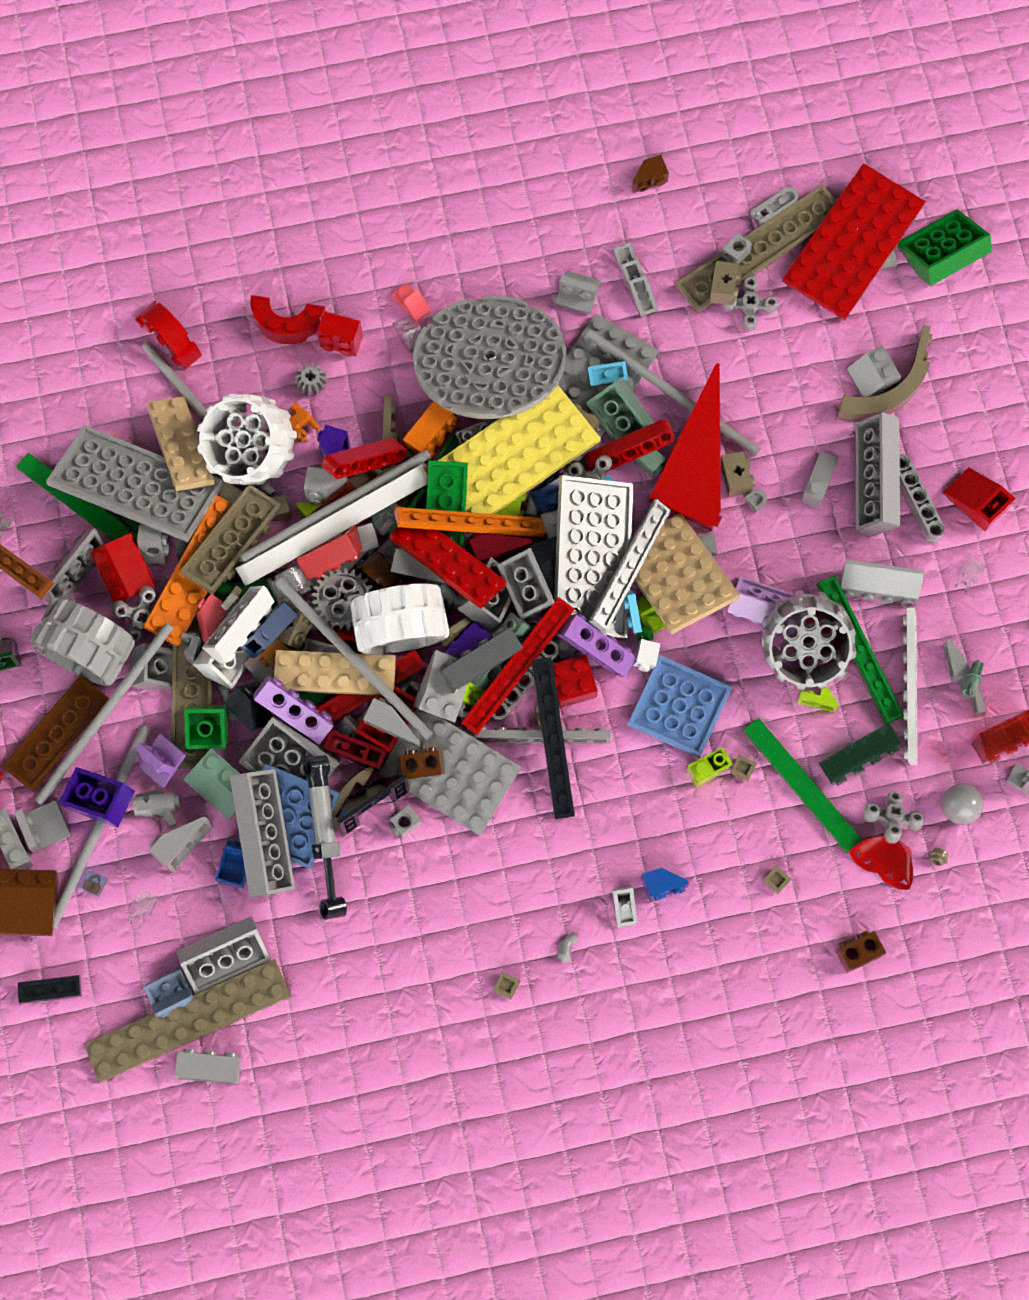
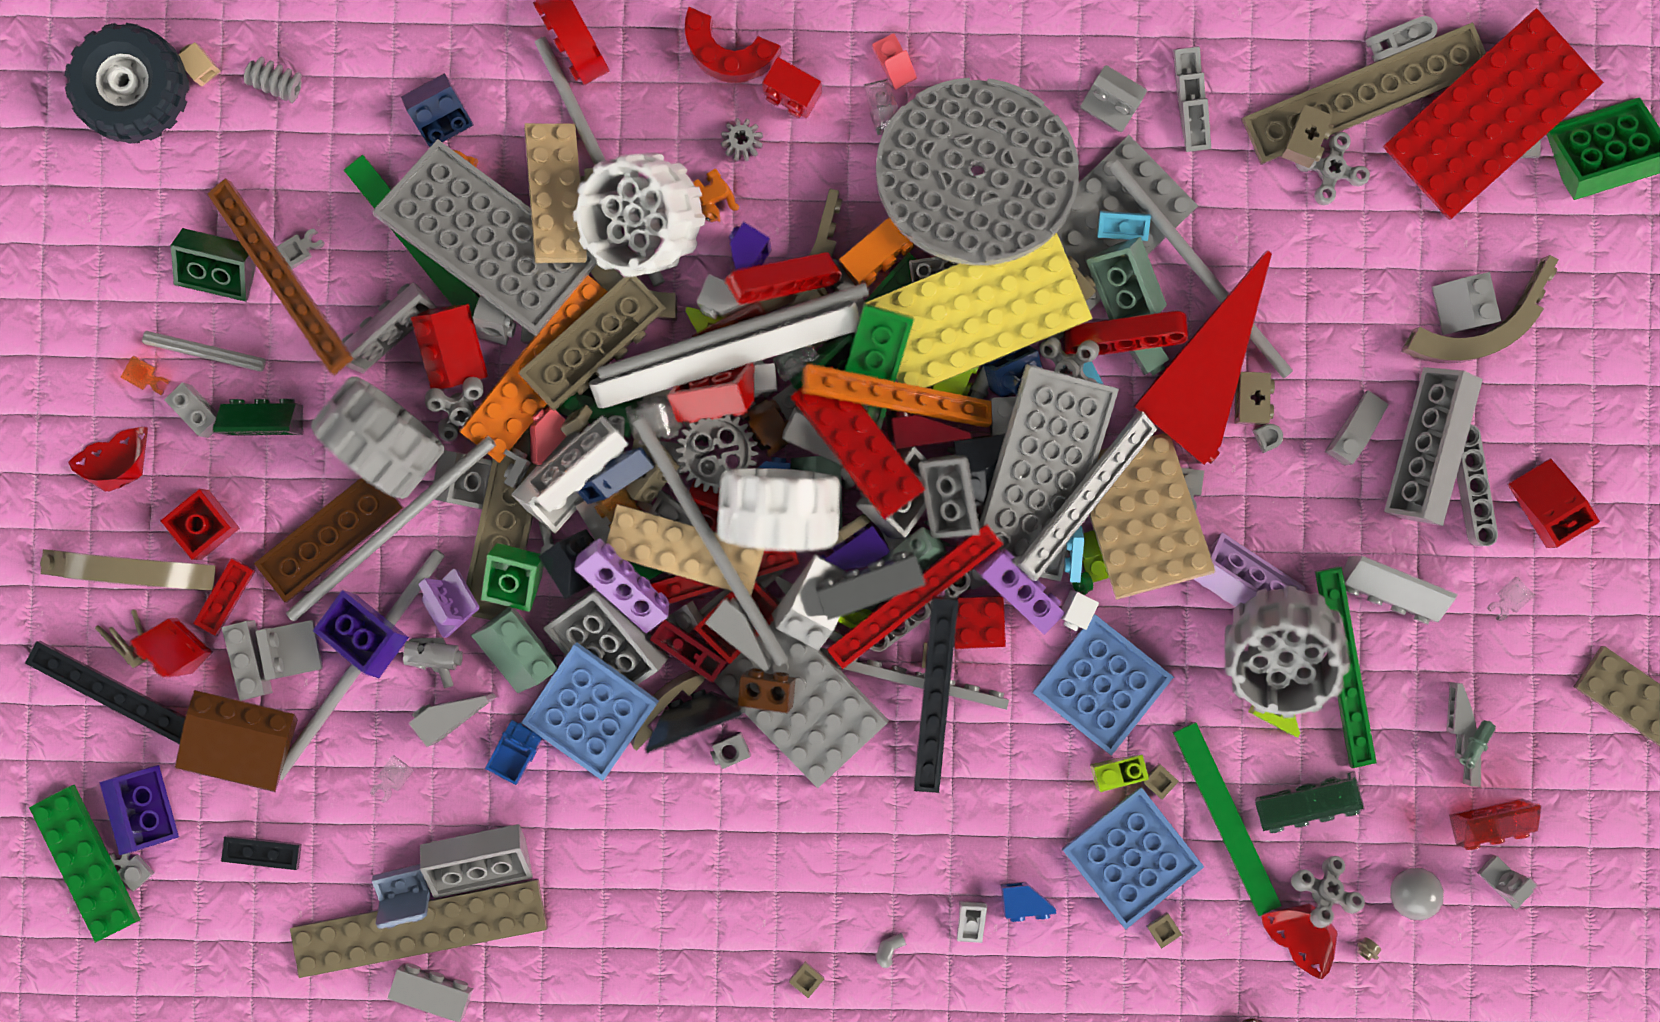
camera: 15 degrees right, 15 degrees up
clear light blue tile [80,870,108,897] -> none
light grey brick [230,769,295,898] -> none
black piece [303,755,347,920] -> none
light grey brick [721,233,752,264] -> none
white plate [903,608,918,765] -> none
none -> dark blue slope [401,73,474,148]
none -> medium blue plate [1062,787,1204,930]

